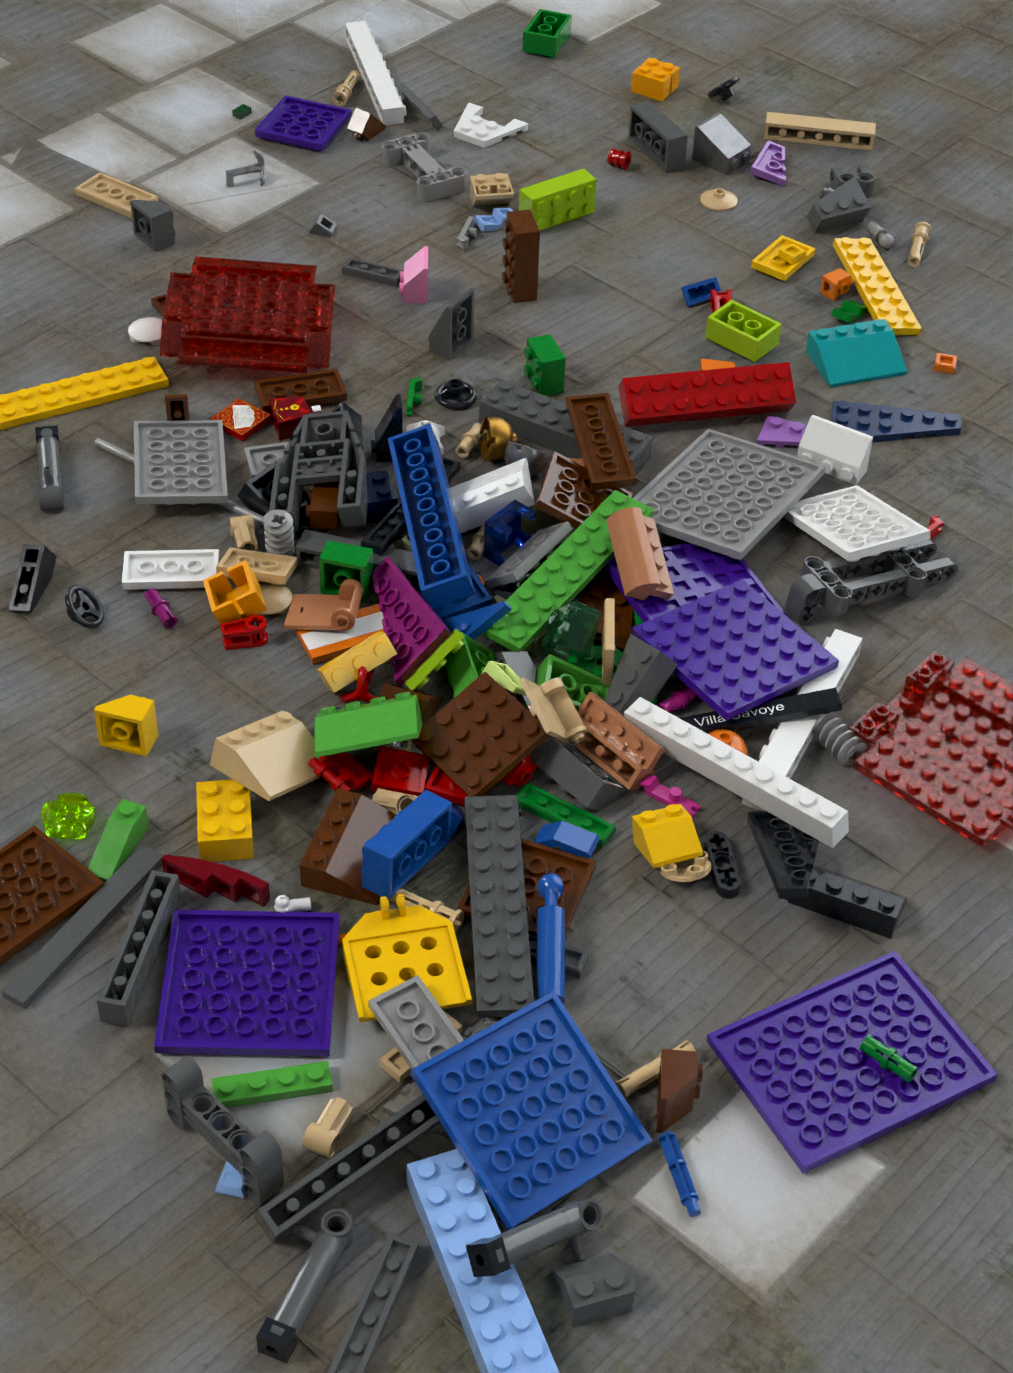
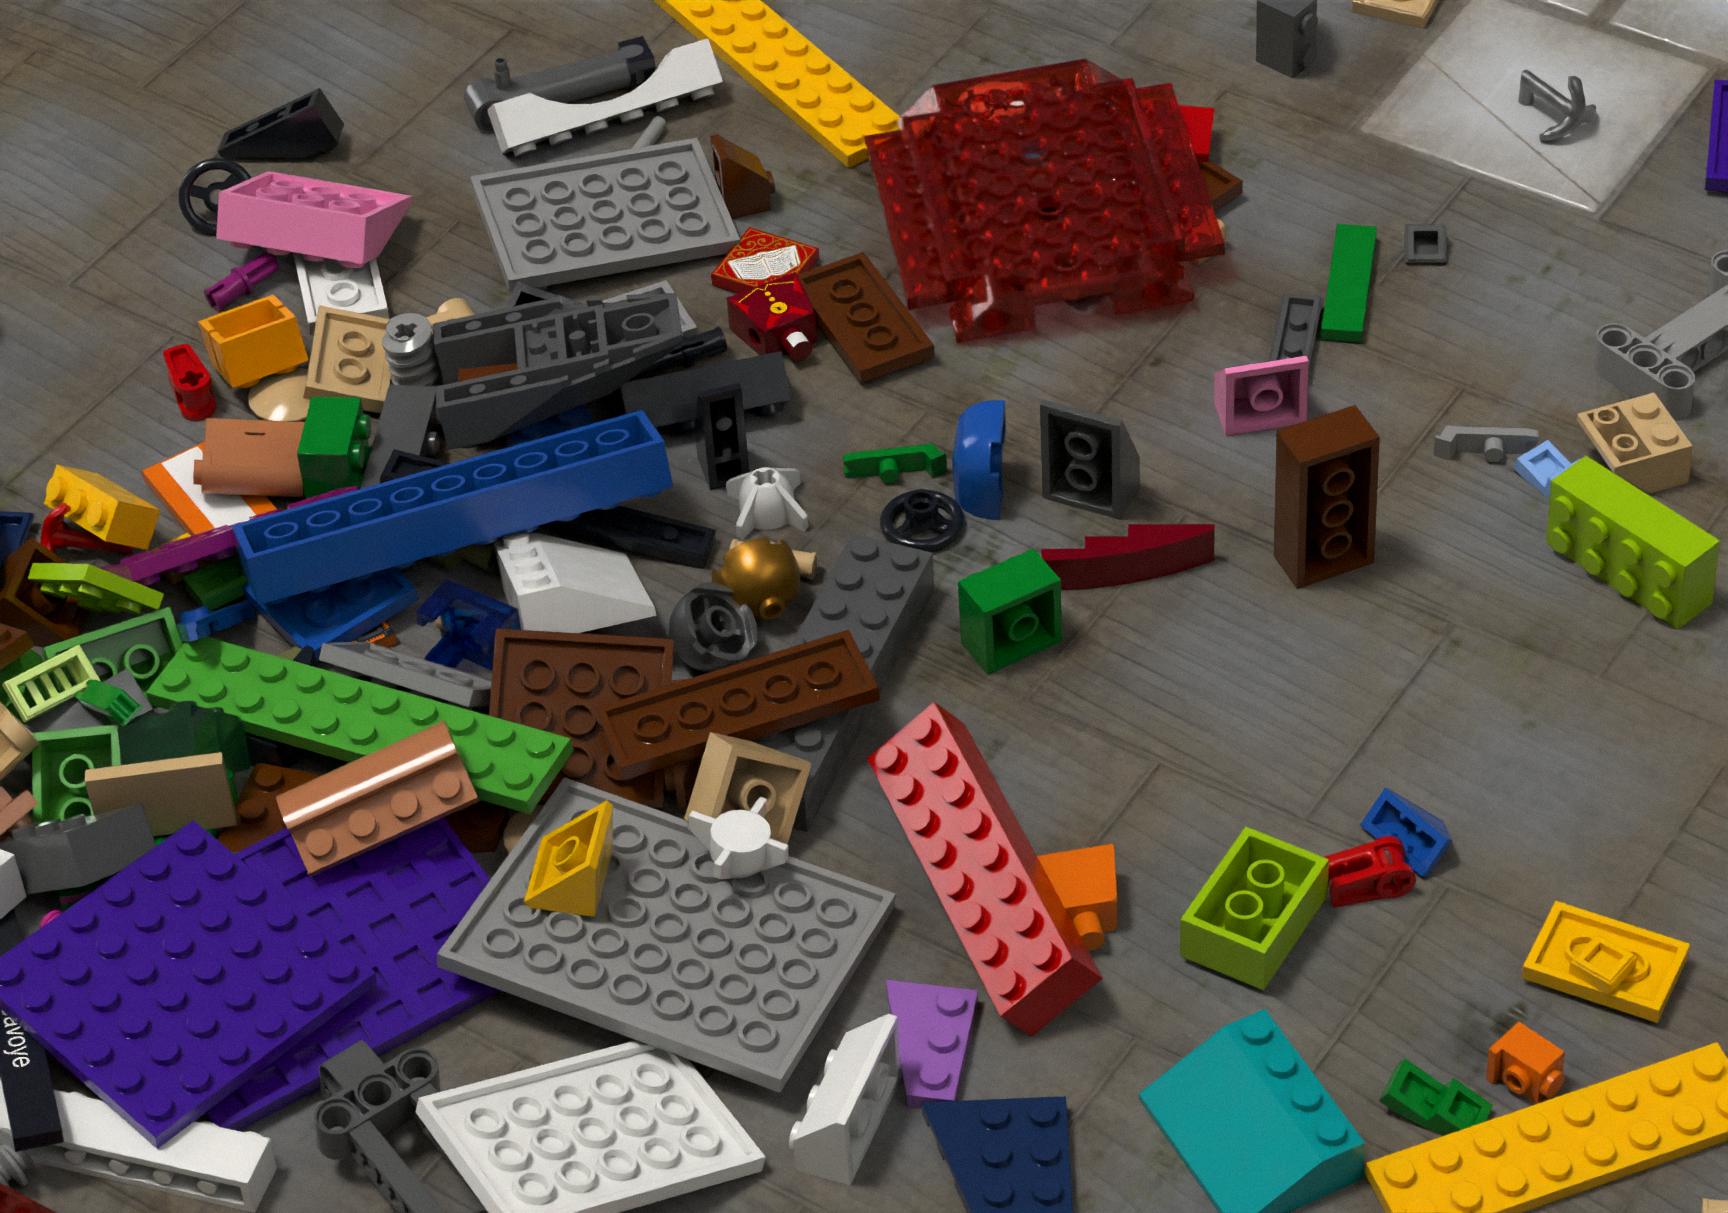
camera: 85 degrees right, 0 degrees up
none -> green piece [74,679,144,727]
none -> bright pink slope [216,171,412,268]
none -> white arch [487,38,723,157]
none -> yellow slope [524,800,613,917]
none -> tan slope [684,732,812,844]
none -> white piece [688,797,789,879]
none -> blue brick [952,400,1006,520]
none -> dark red slope [1041,524,1215,591]
none -> green tile [1321,224,1377,343]

